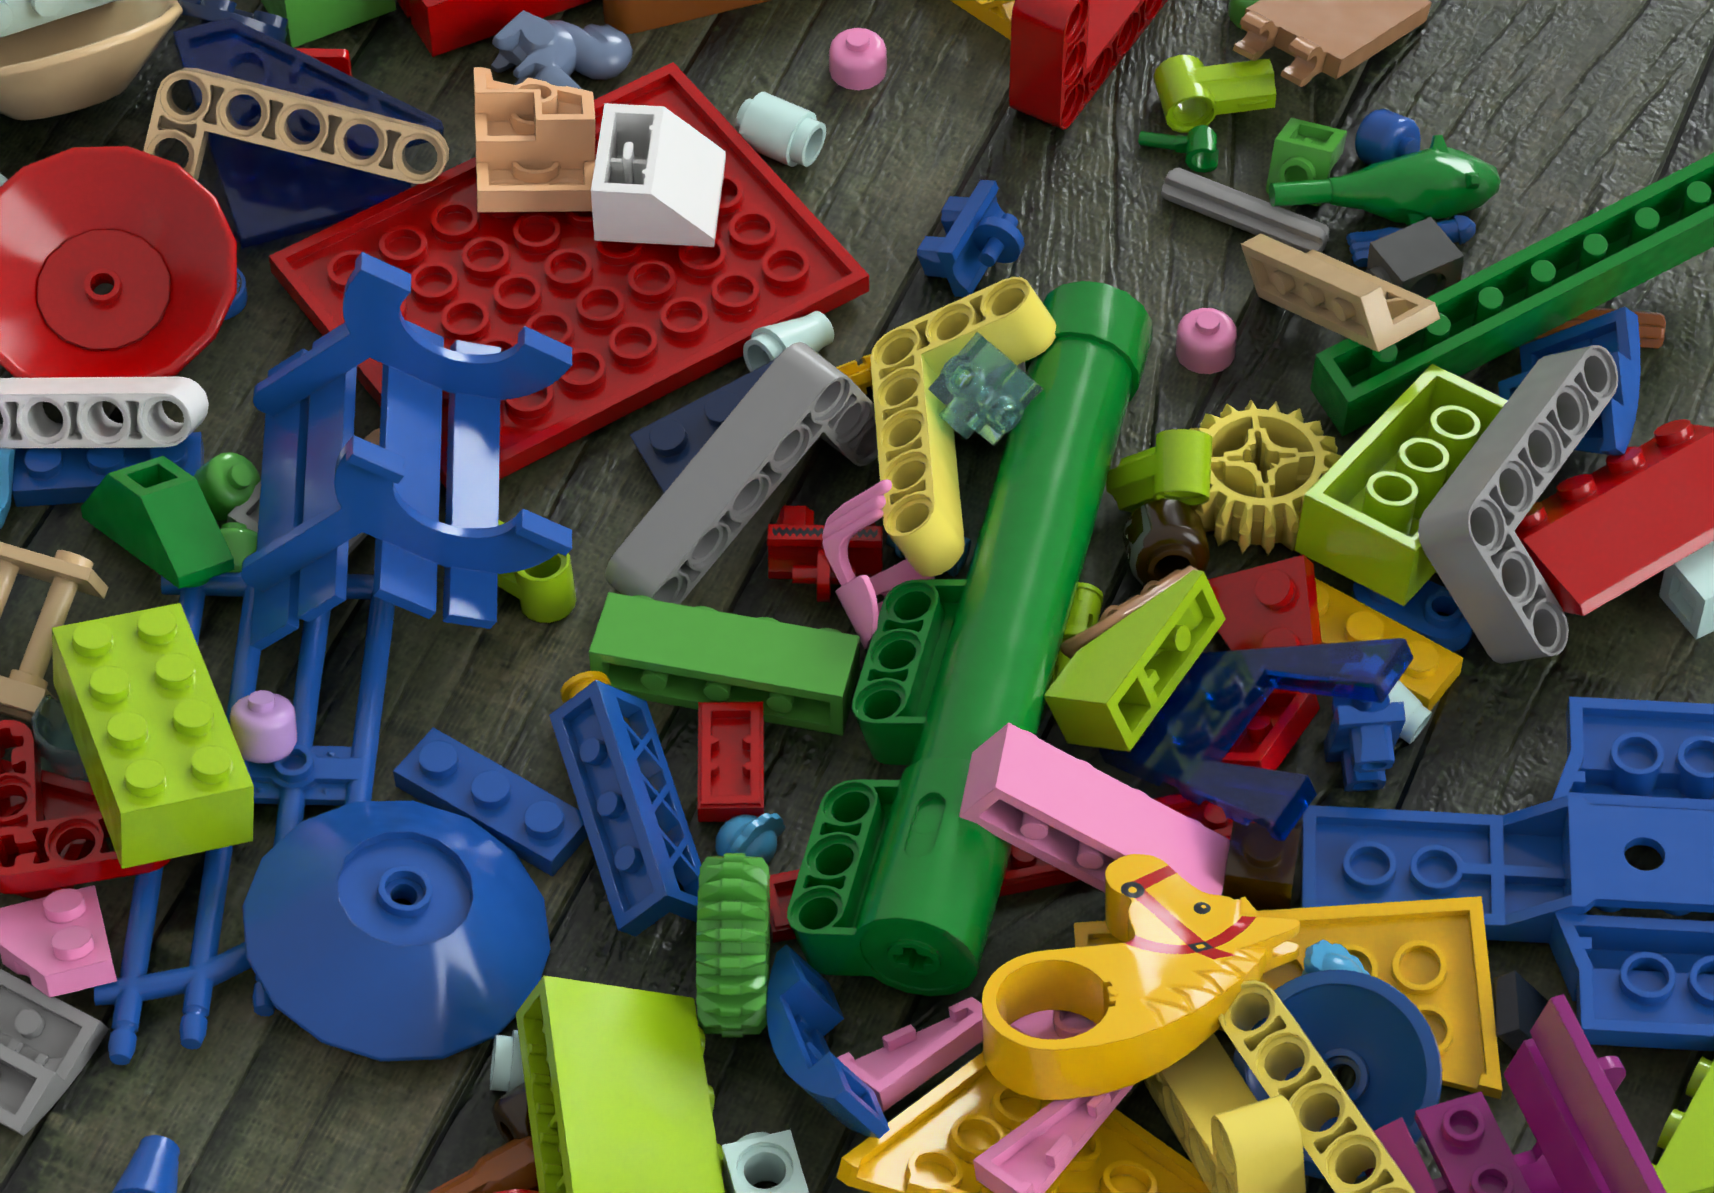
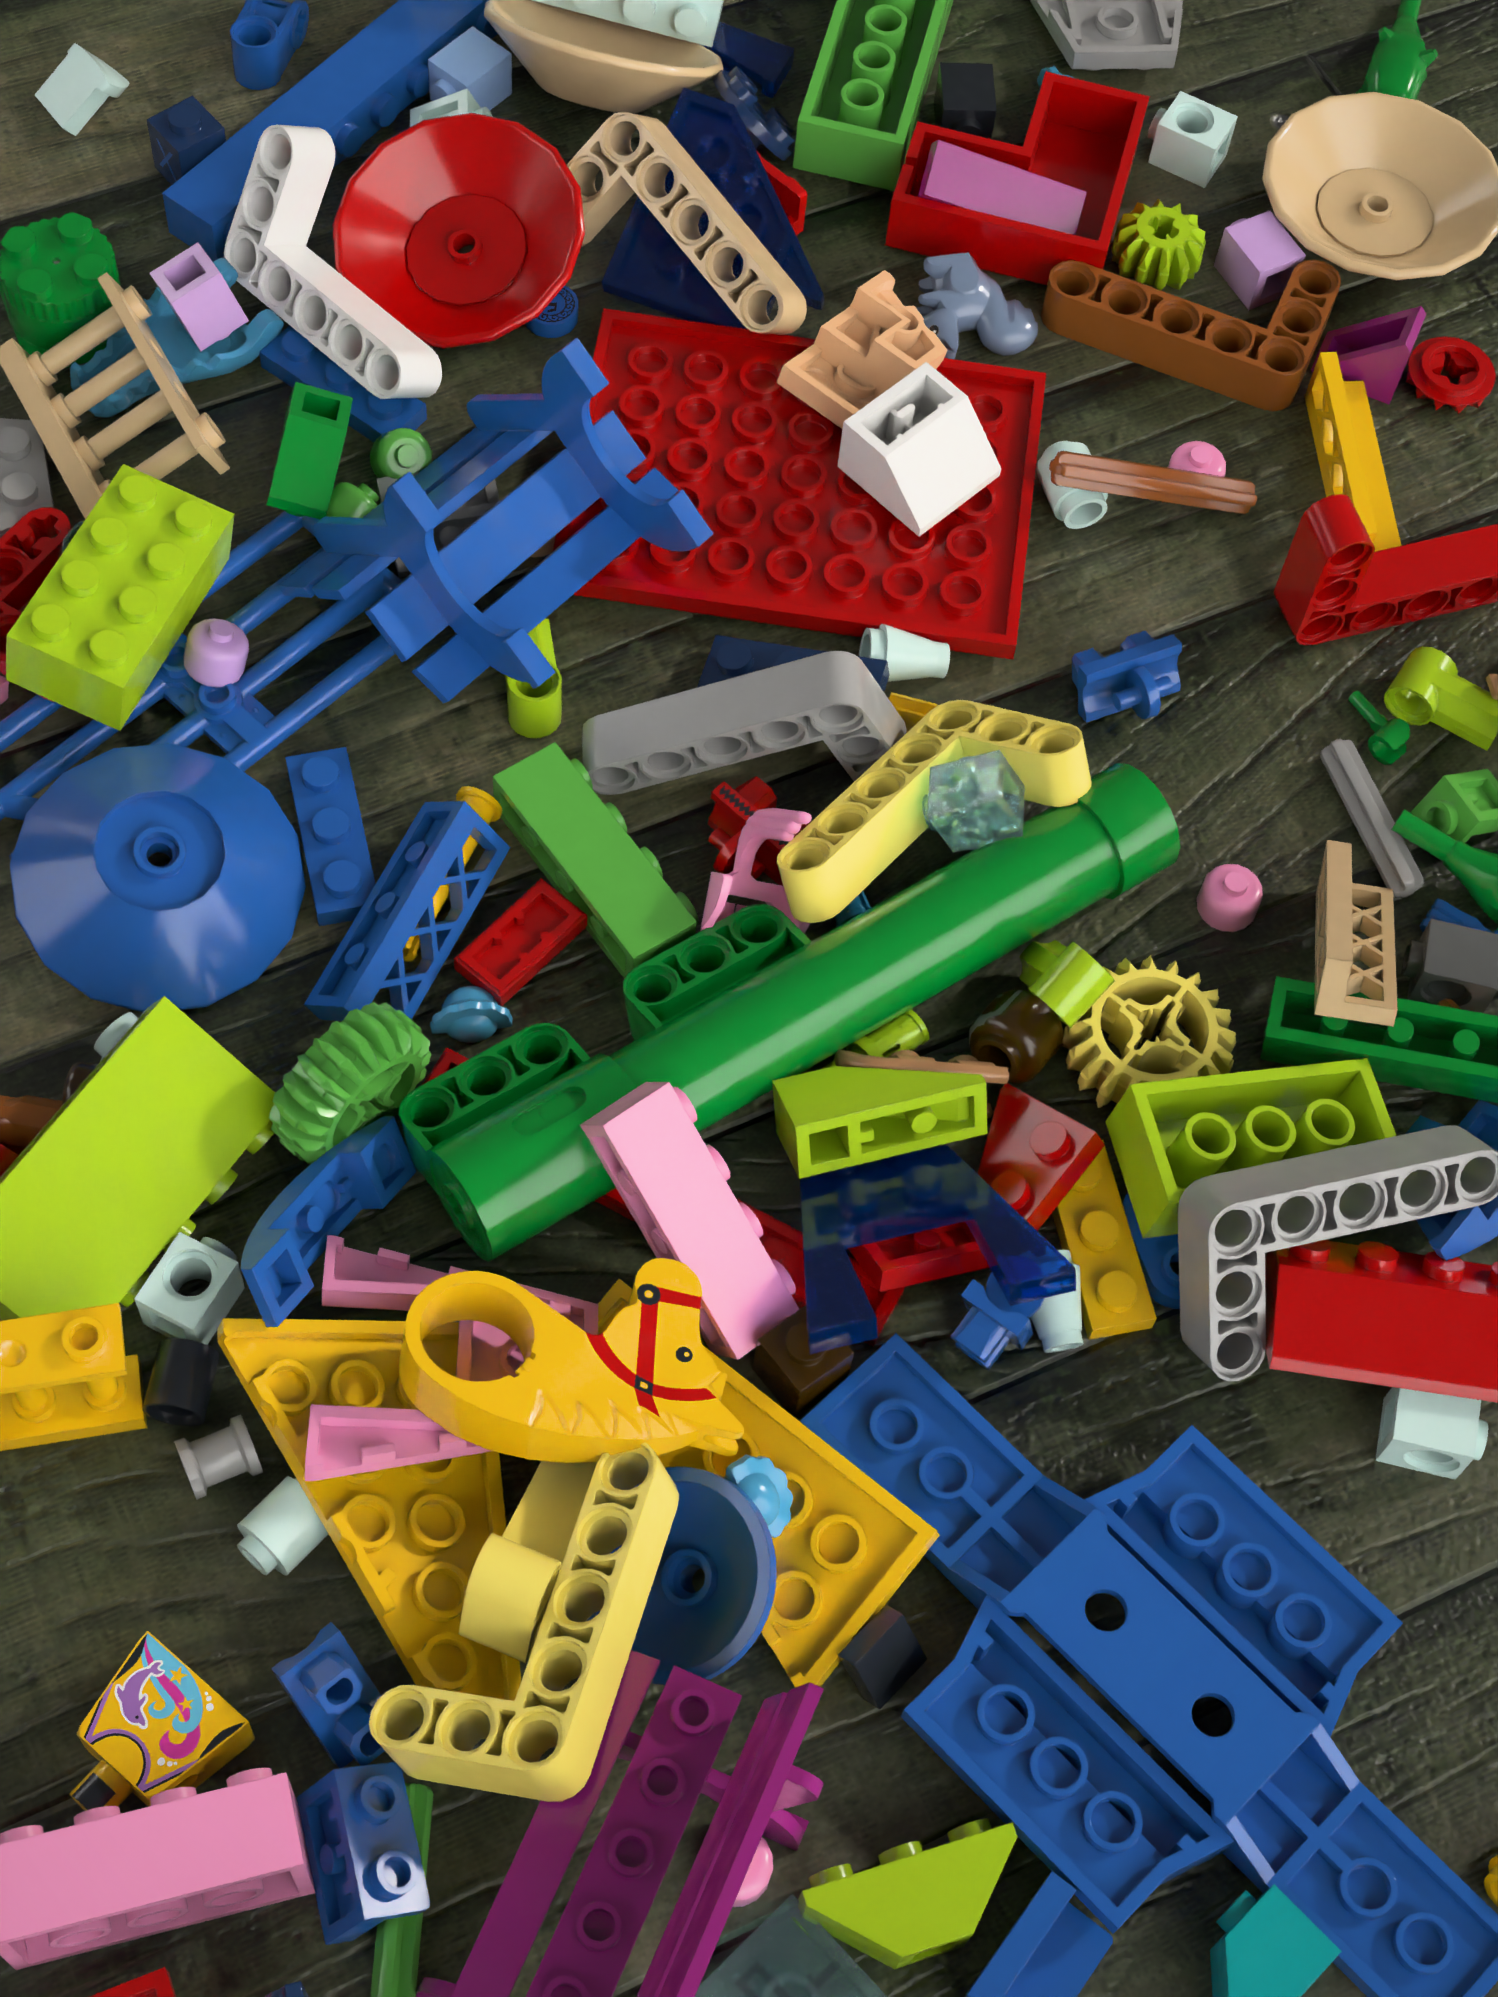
camera: 35 degrees right, 10 degrees up
none -> dark orange axle [1049,451,1257,514]

